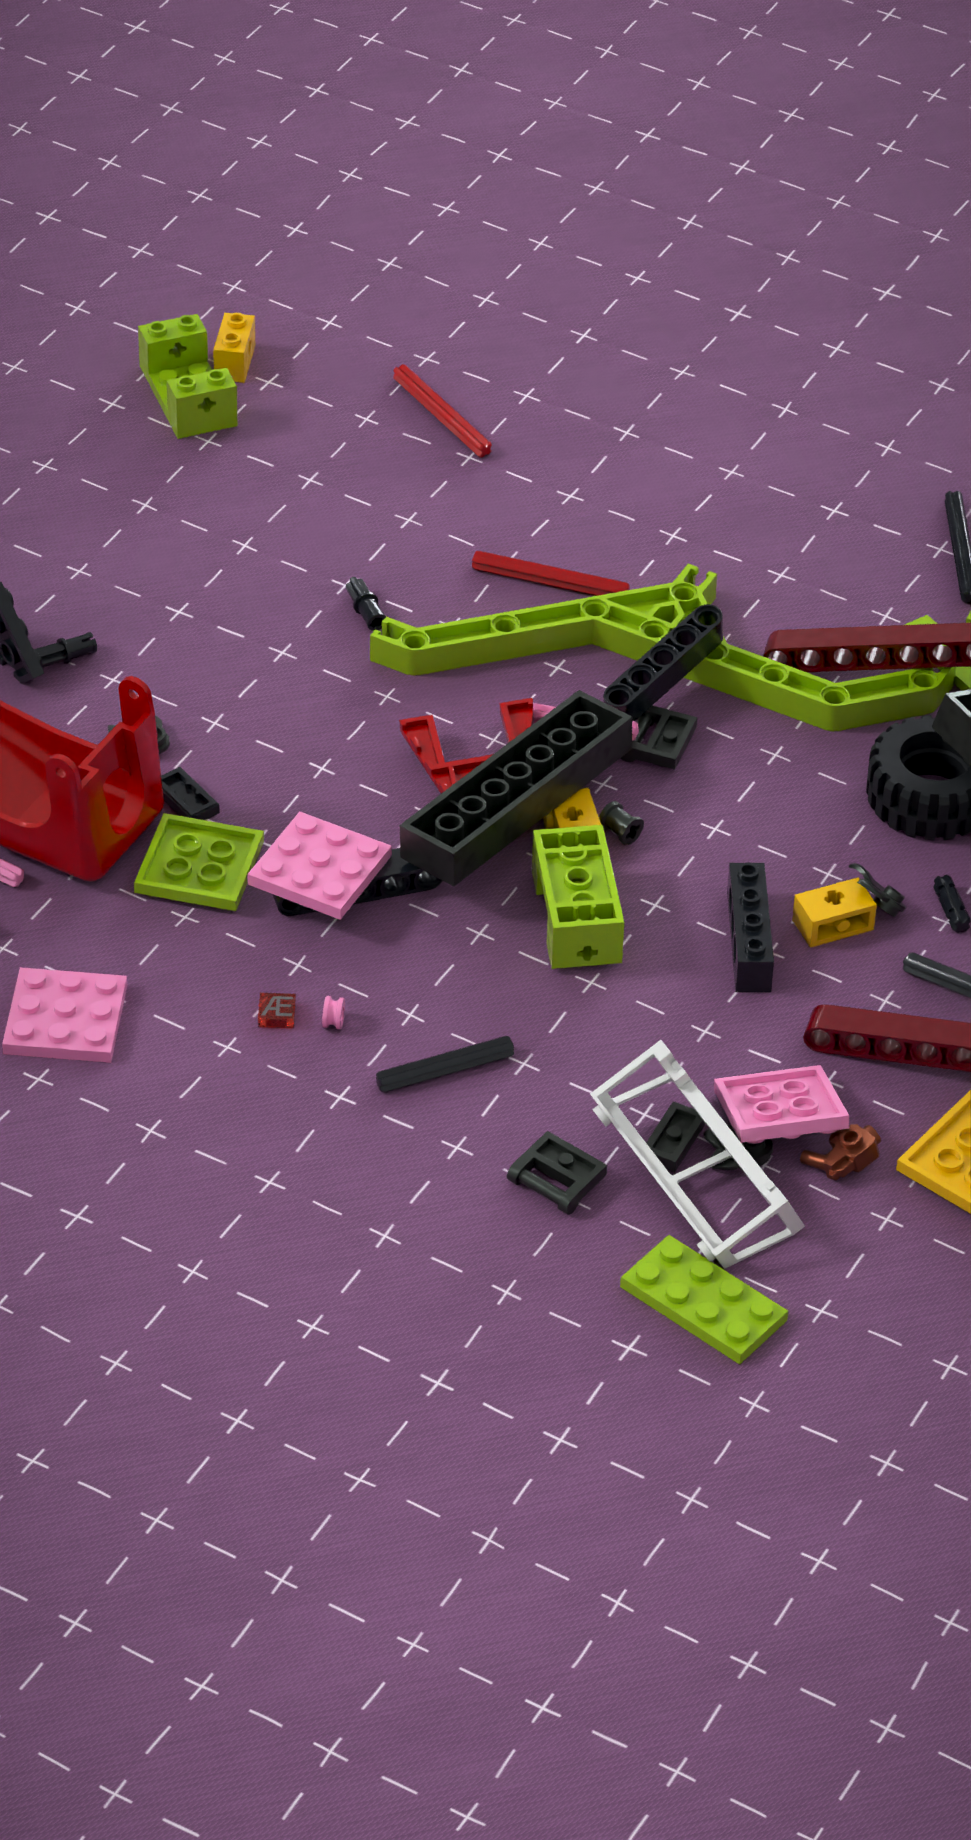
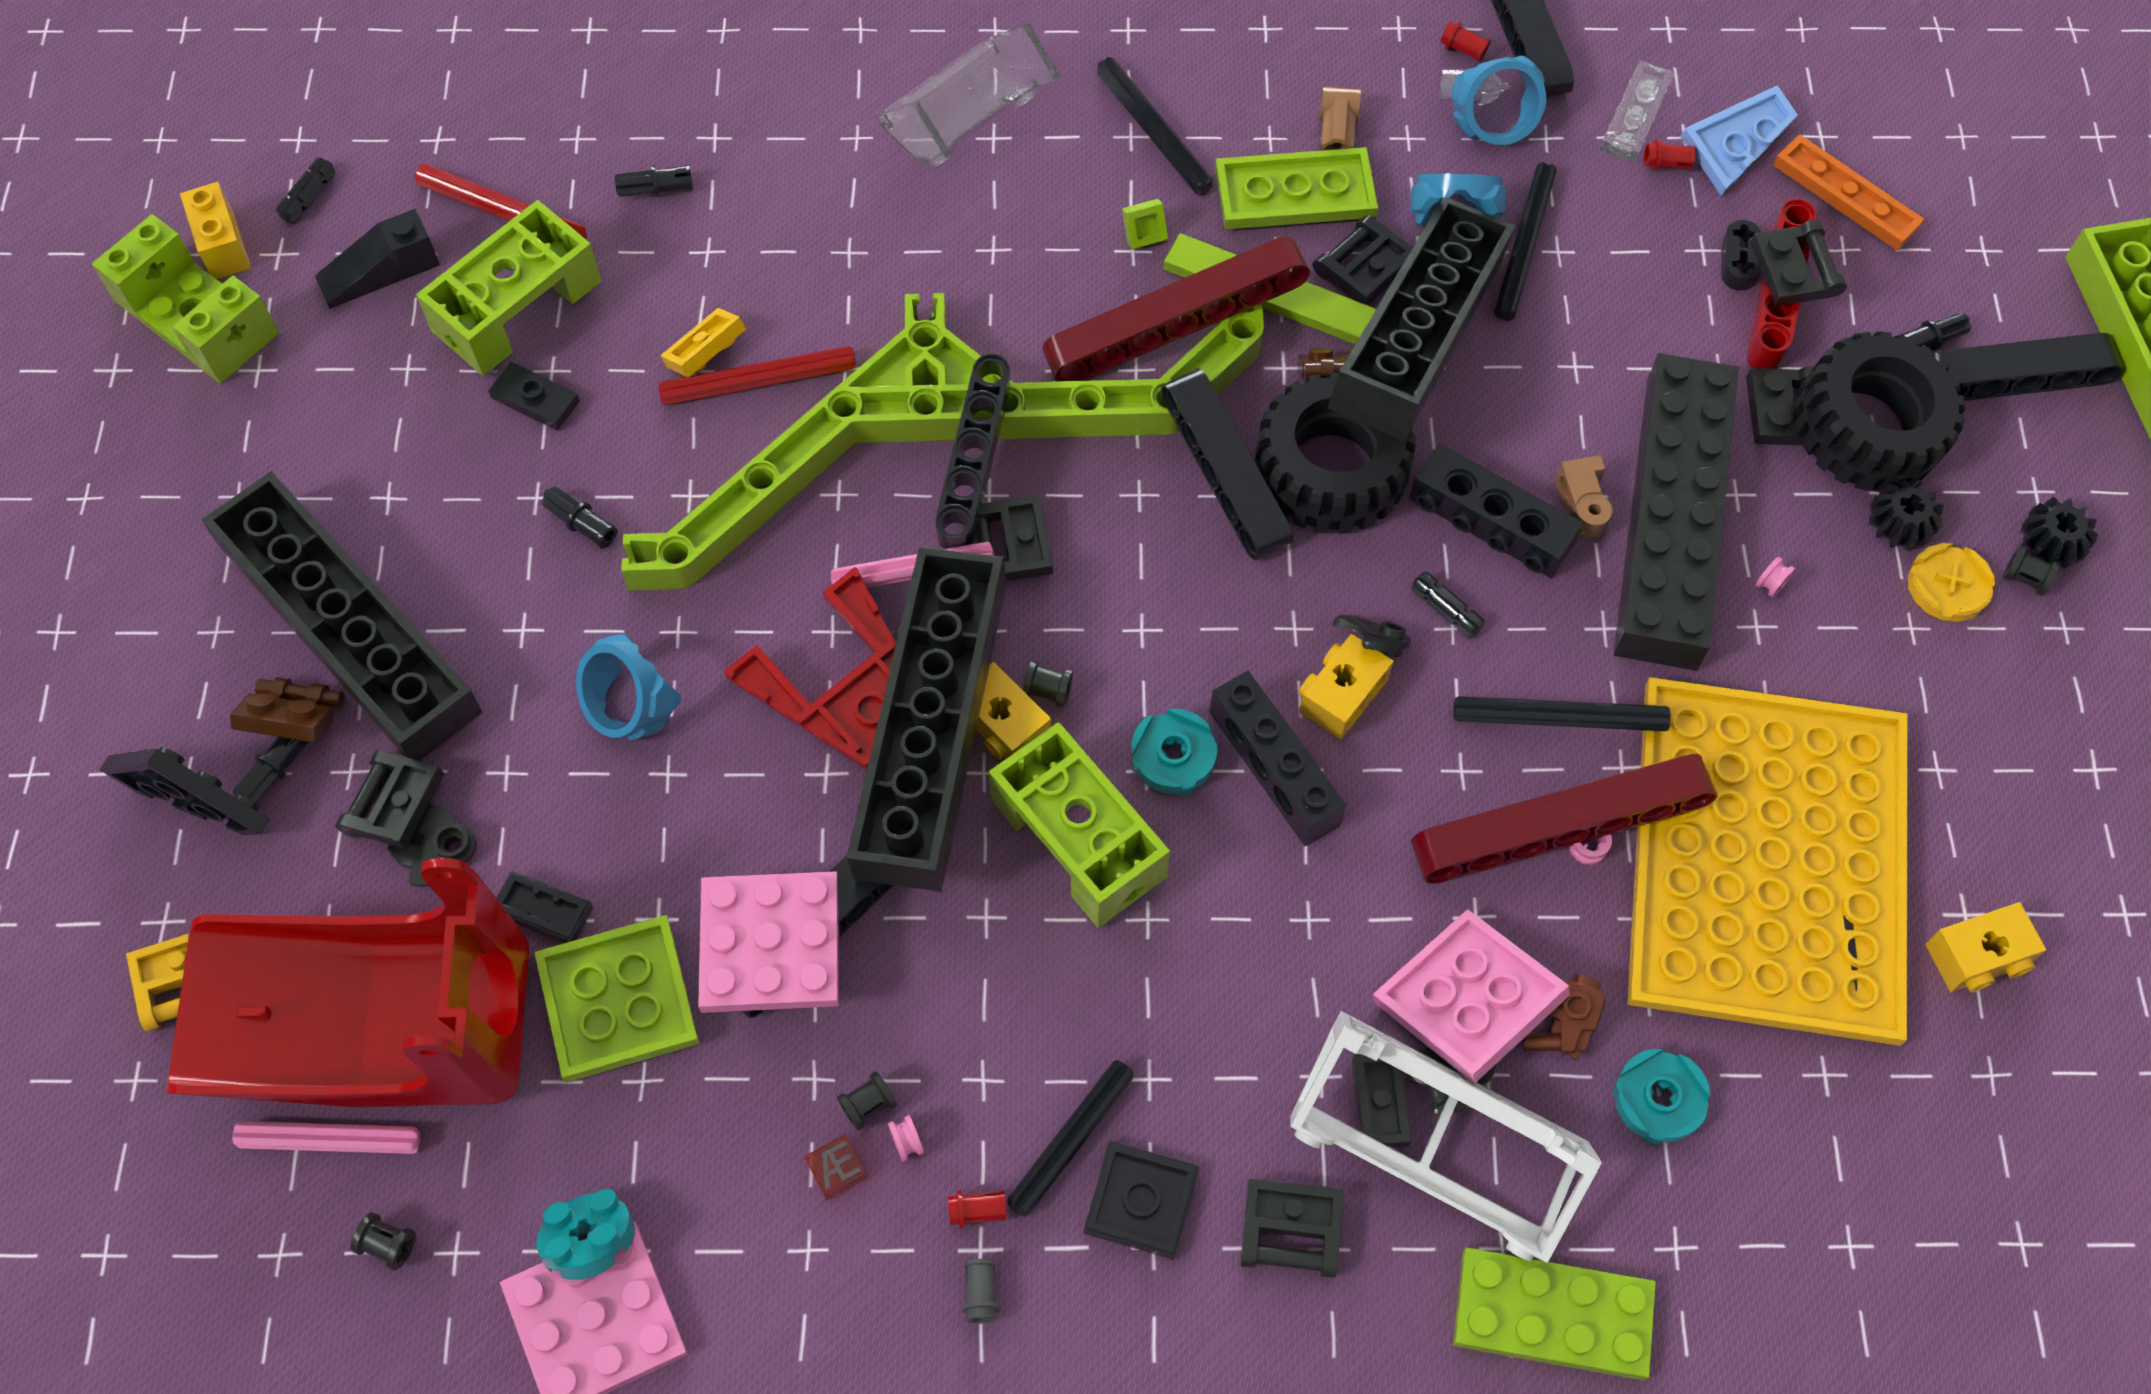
camera: 30 degrees left, 20 degrees up
none -> pearl dark grey brick [201,471,483,761]
none -> reddish brown plate [230,677,345,743]
none -> black axle [276,157,335,223]
none -> black slope [315,209,440,309]
none -> pearl dark grey plate [335,750,444,849]
none -> lime plate [416,199,602,377]
none -> black plate [488,361,580,431]
none -> teal plate [536,1189,635,1280]
none -> dark azure piece [576,633,681,741]
none -> black axle [614,165,693,197]
none -> yellow plate [660,308,746,378]
none -> pearl dark grey bush [837,1071,898,1131]
none -> clear windscreen [876,23,1061,168]
none -> red pin [947,1190,1007,1229]
none -> dark grey pin [962,1259,1000,1324]
none -> black tile [1083,1141,1199,1260]
none -> lime tile [1122,199,1168,249]
none -> teal plate [1131,709,1218,796]
none -> black beam [1161,368,1293,560]
none -> bright pink bush [1569,835,1612,865]
none -> teal plate [1613,1049,1710,1145]

